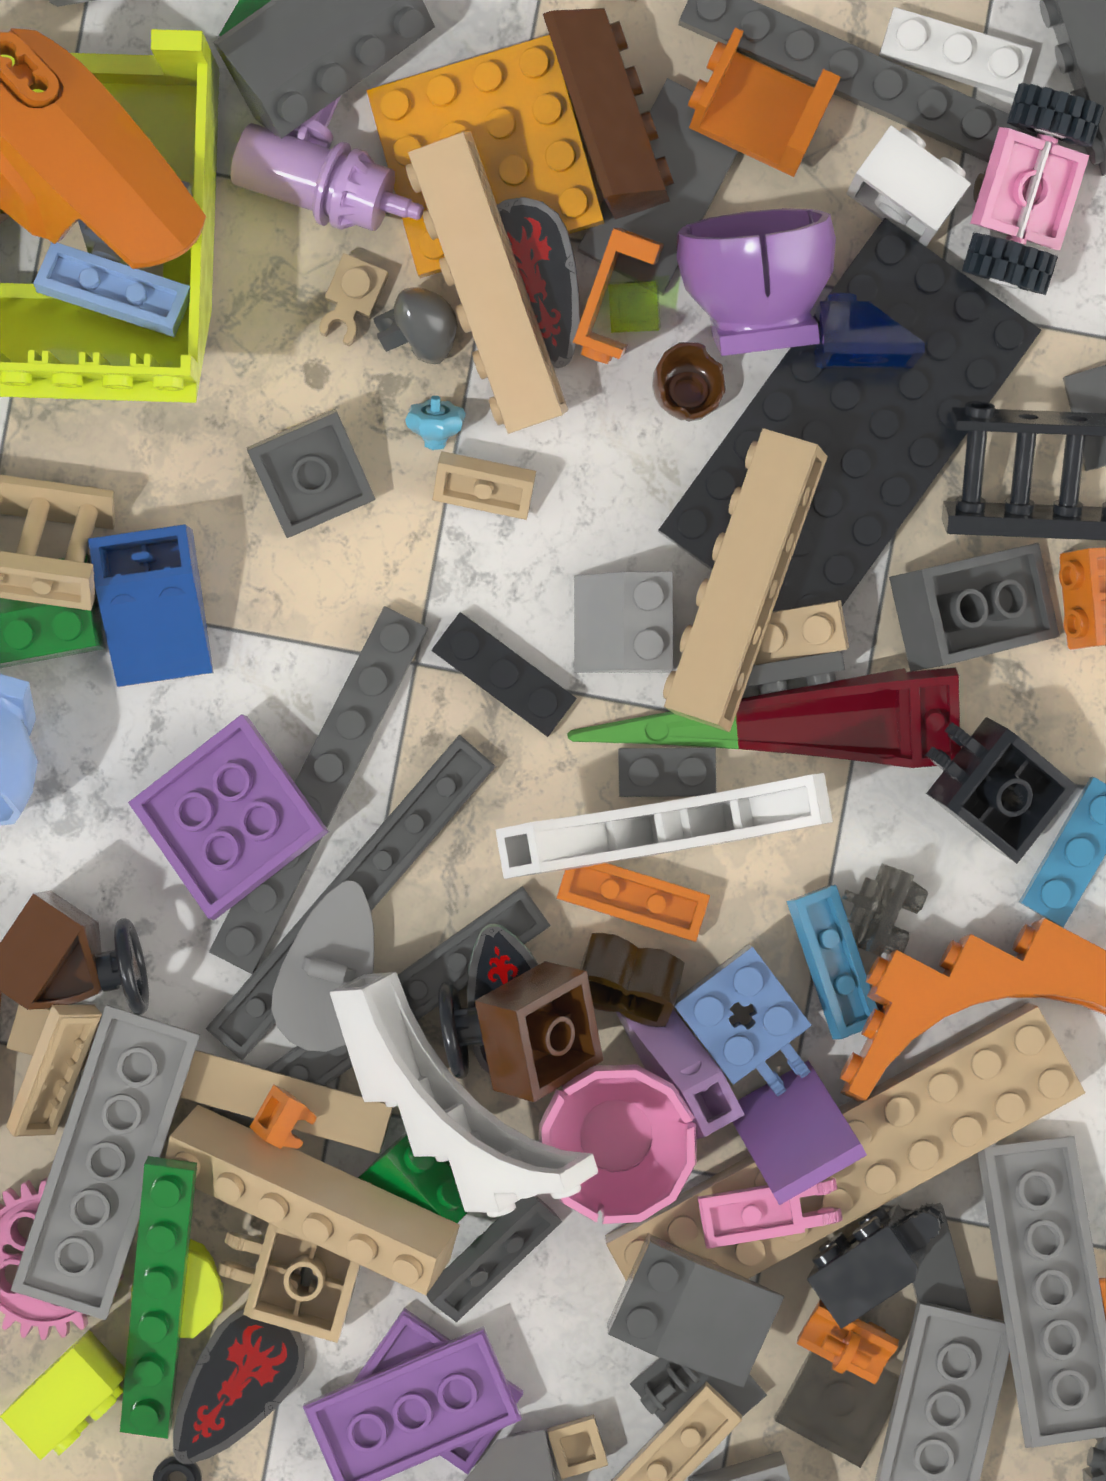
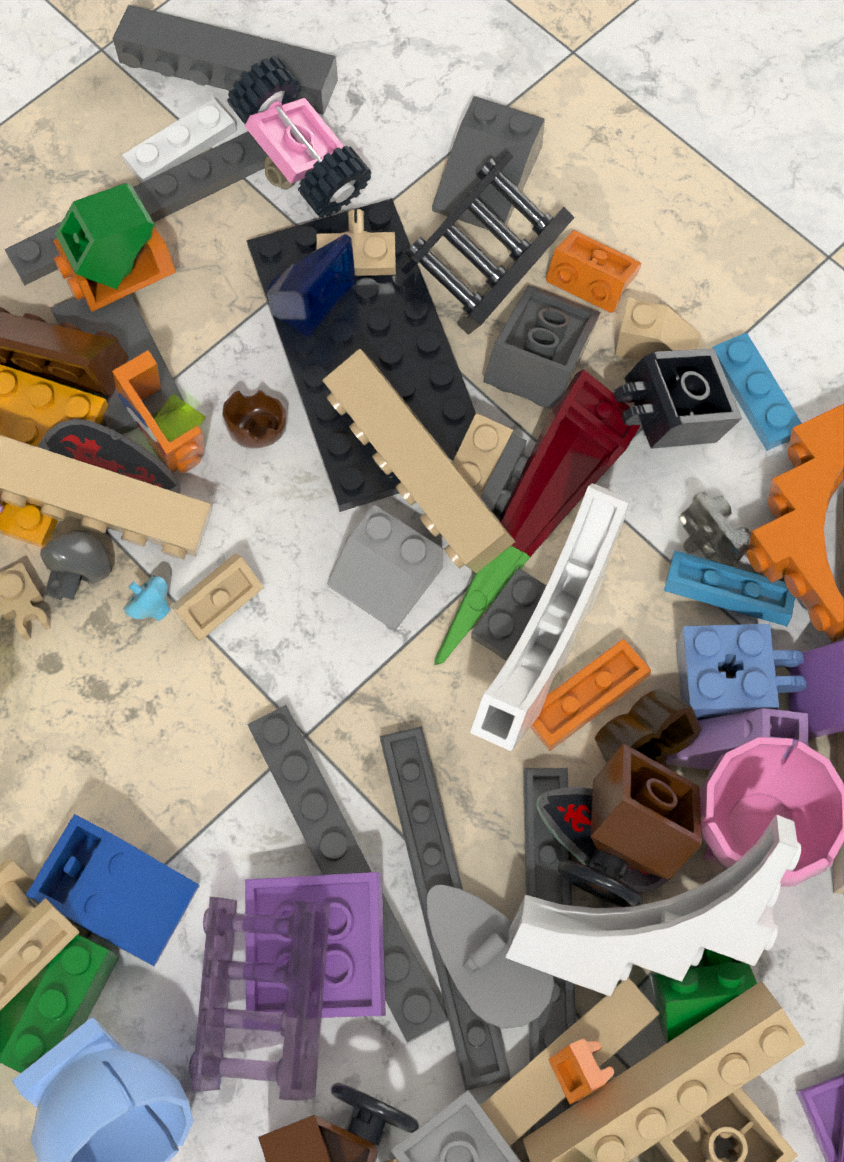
camera: 55 degrees left, 20 degrees down
dark grey hinge [246,409,376,538] -> none
dark grey plate [426,1196,562,1323] -> none
black plate [431,612,577,737] -> none
medium lavender plate [677,208,836,356] -> none
white brick [846,125,971,247] -> none
none -> green slope [55,183,155,290]
none -> clear purple fence [189,897,330,1101]
none -> tan plate [317,209,396,276]
none -> tan slope [615,298,700,361]

